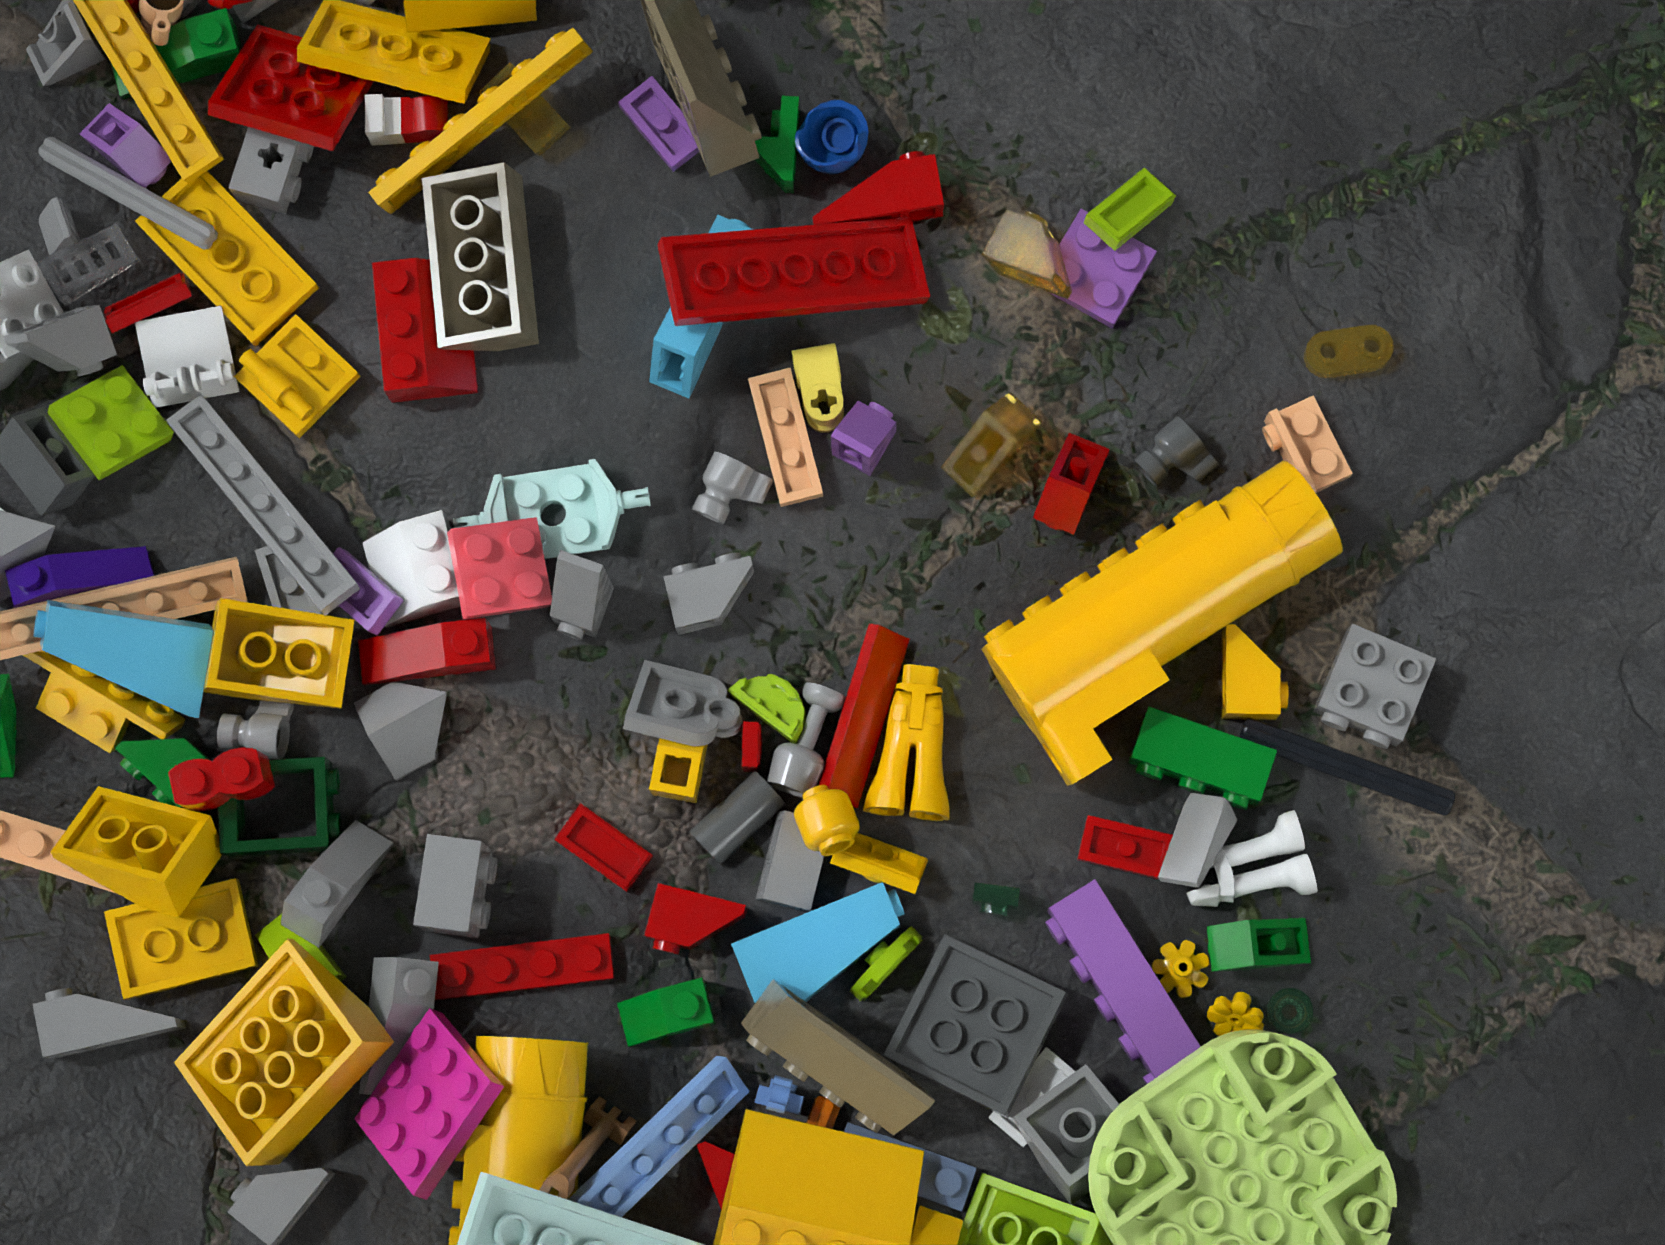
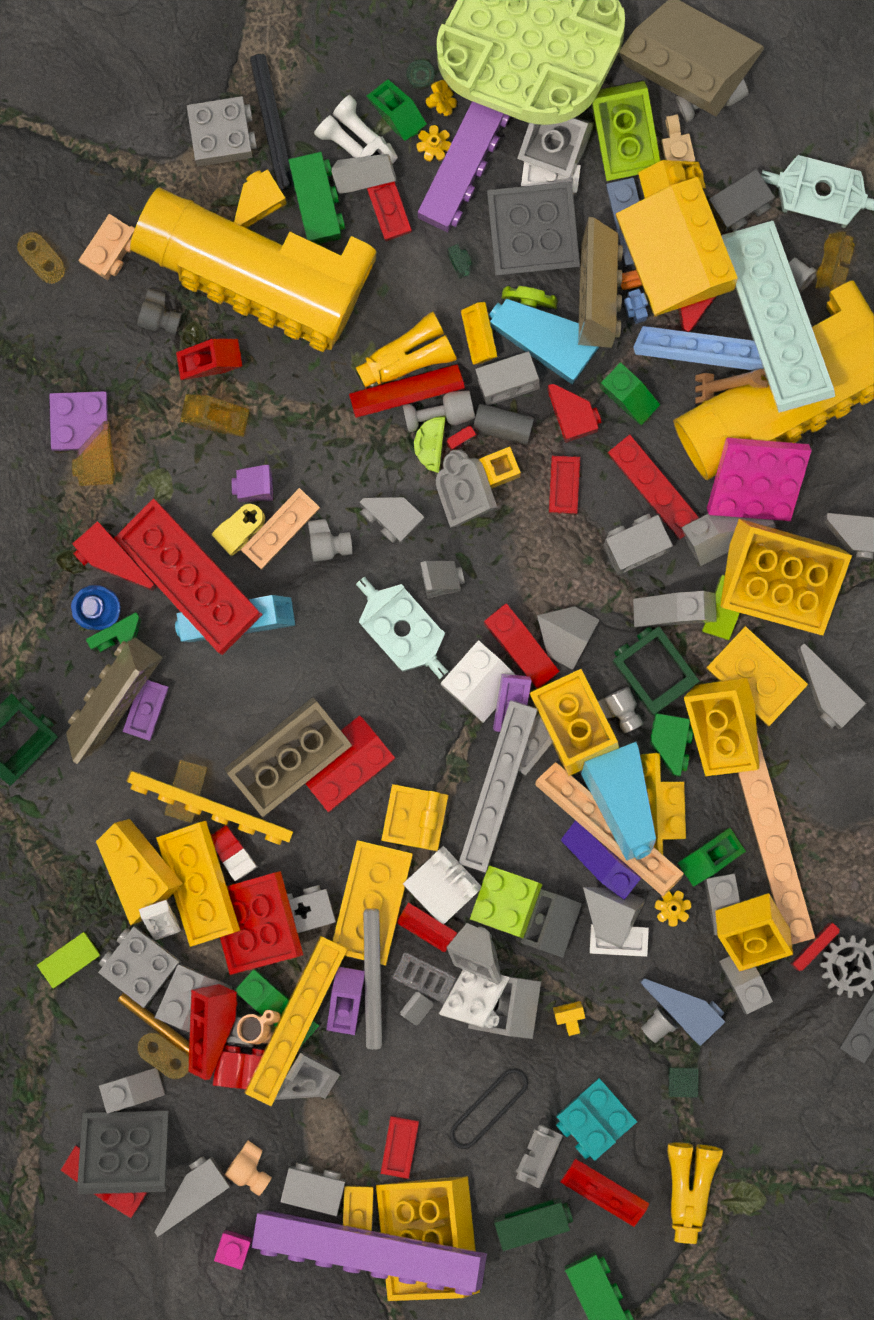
camera: 125 degrees left, 5 degrees up
red brick [168,747,275,811] -> none
coral plate [447,517,552,620] -> none
yellow head [794,785,860,856] -> none
lime tile [1083,167,1176,251] -> none

